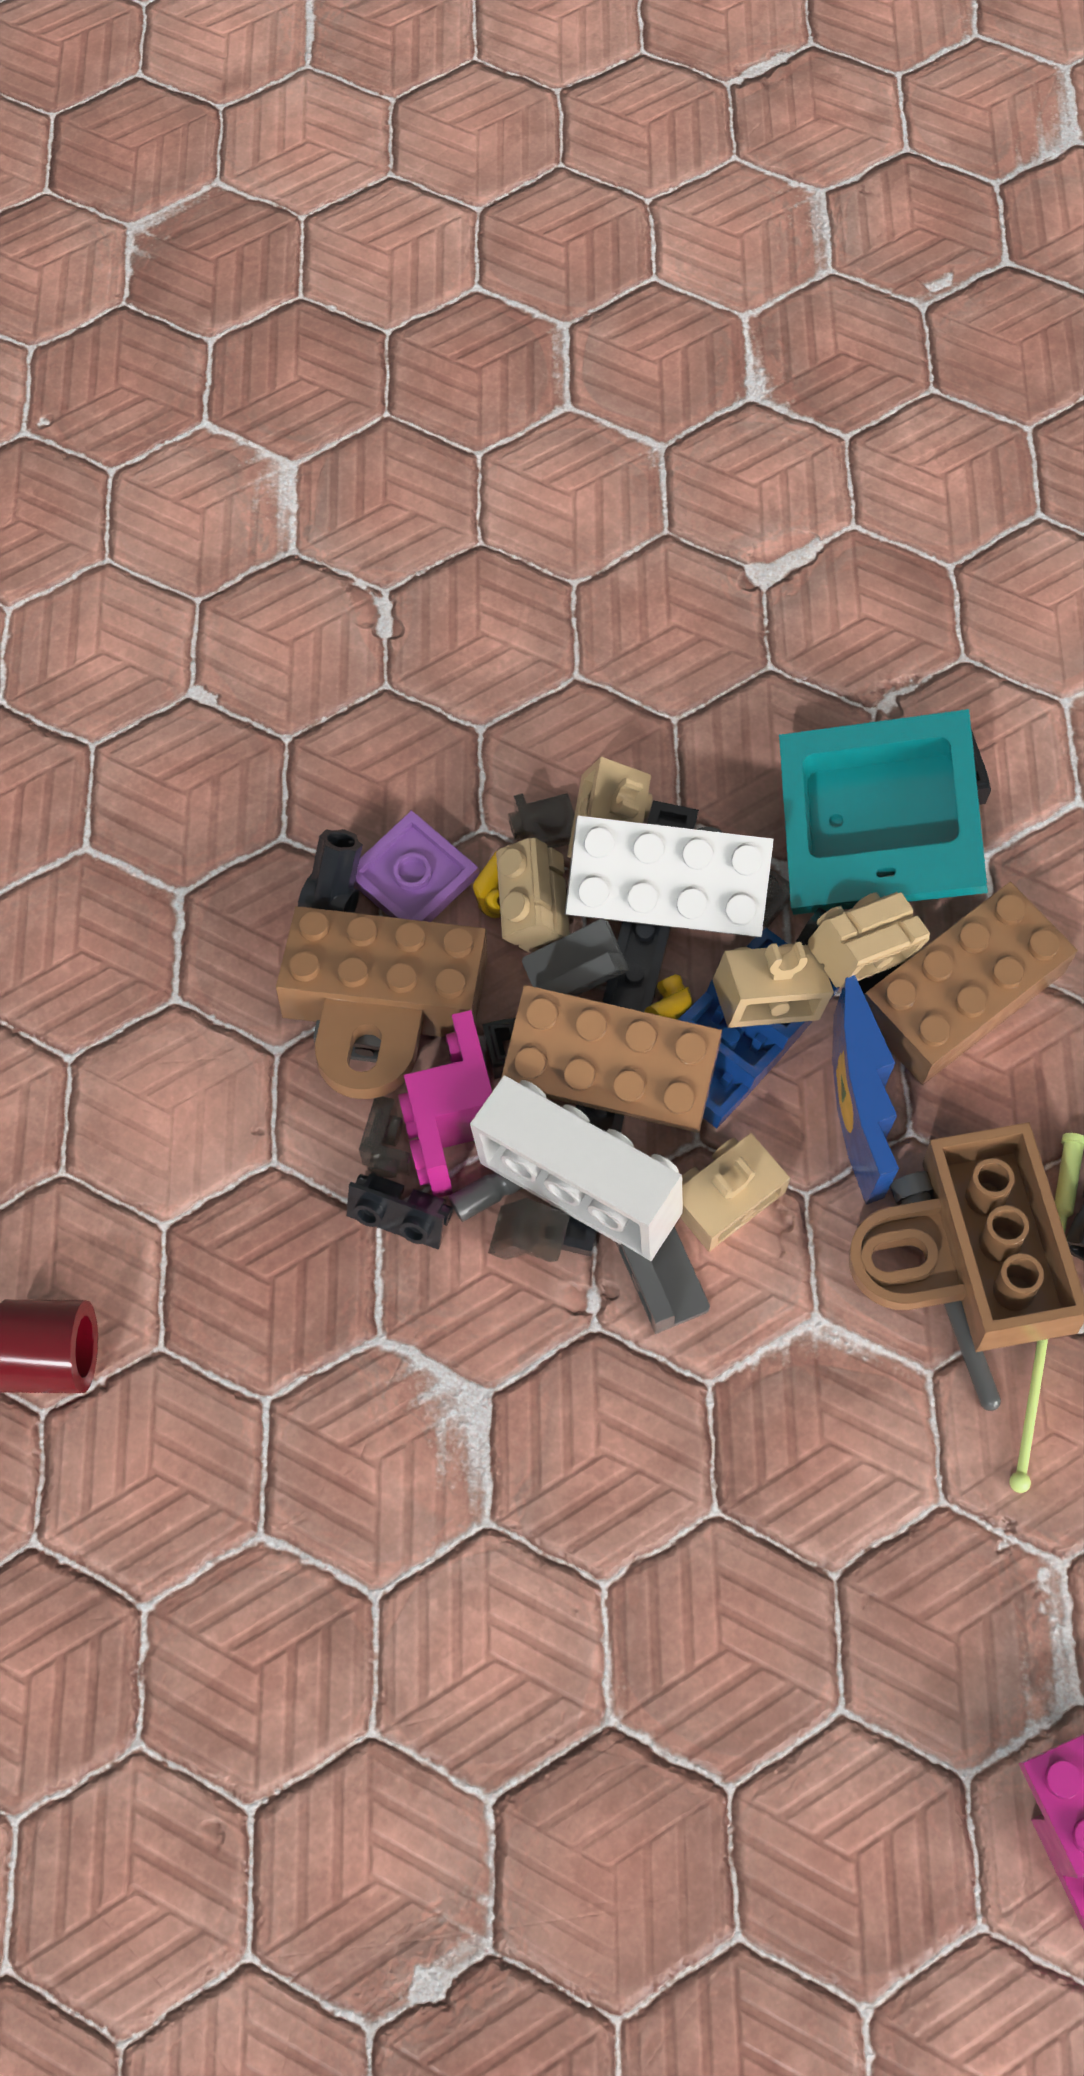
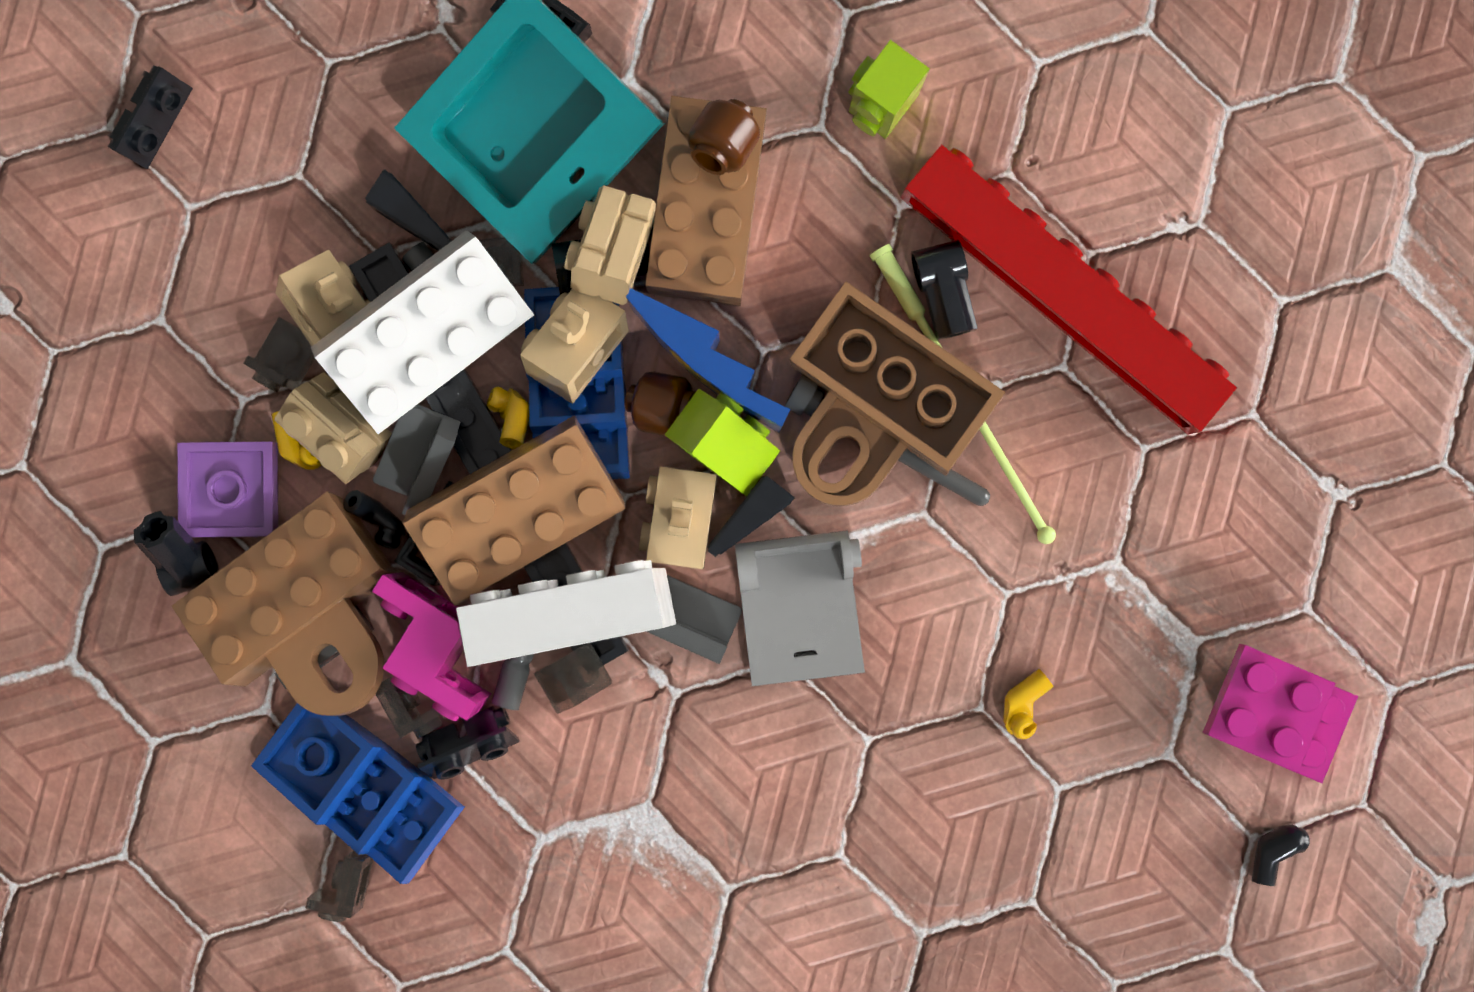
camera: 50 degrees left, 20 degrees up
none -> black hinge [108,65,193,169]
none -> blue slope [251,703,465,884]
none -> clear smoke bracket [305,851,373,922]
none -> black arm [343,490,406,549]
none -> black slope [365,169,452,251]
none -> reddish brown head [625,371,696,436]
none -> lime brick [665,389,780,496]
none -> reddish brown head [687,99,760,175]
none -> black slope [707,476,795,557]
none -> light grey door [735,530,865,686]
none -> yellow arm [1003,669,1053,740]
none -> black arm [1251,824,1310,886]

